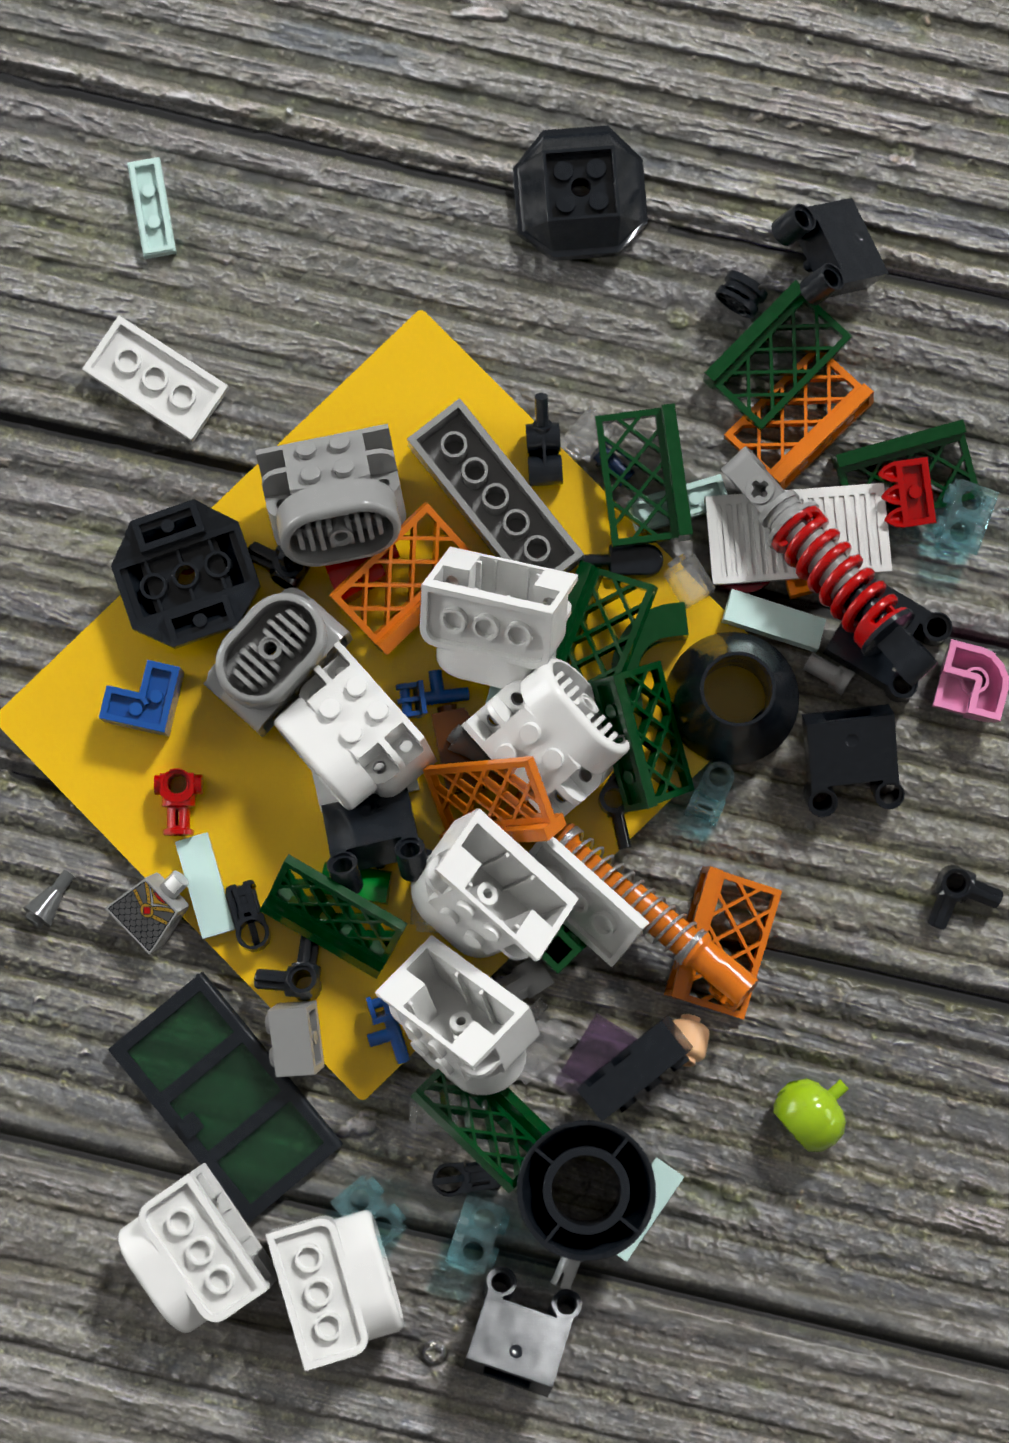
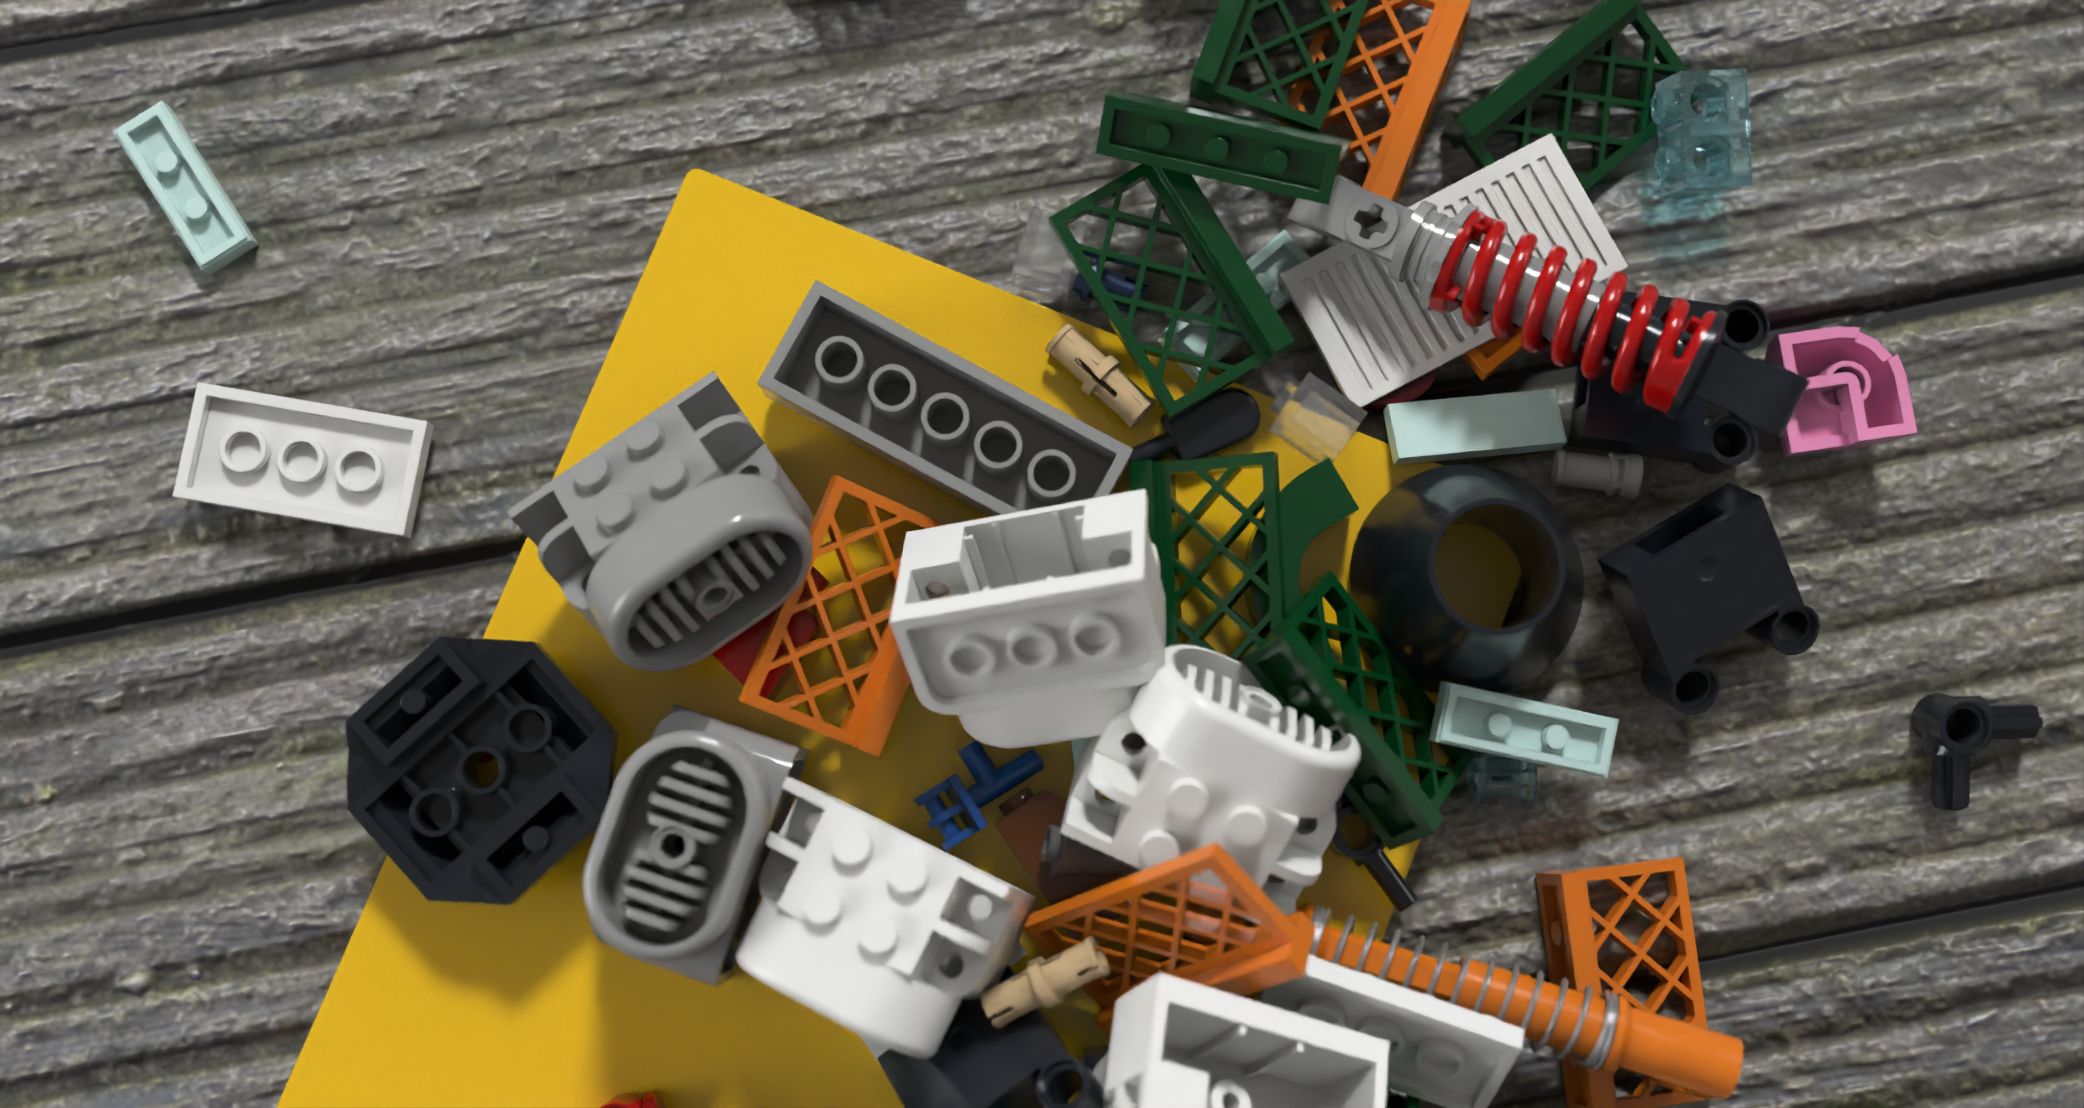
camera: 30 degrees left, 0 degrees up
blue panel [99,660,184,737] -> none
black axle [248,542,311,589] -> none
black beam [526,393,563,486] -> none
red plate [878,457,936,528] -> none
none -> tan pin [980,936,1110,1029]
none -> tan pin [1045,323,1156,429]
none -> dark green fence [1095,90,1352,205]
none -> light aqua tile [1429,681,1619,778]

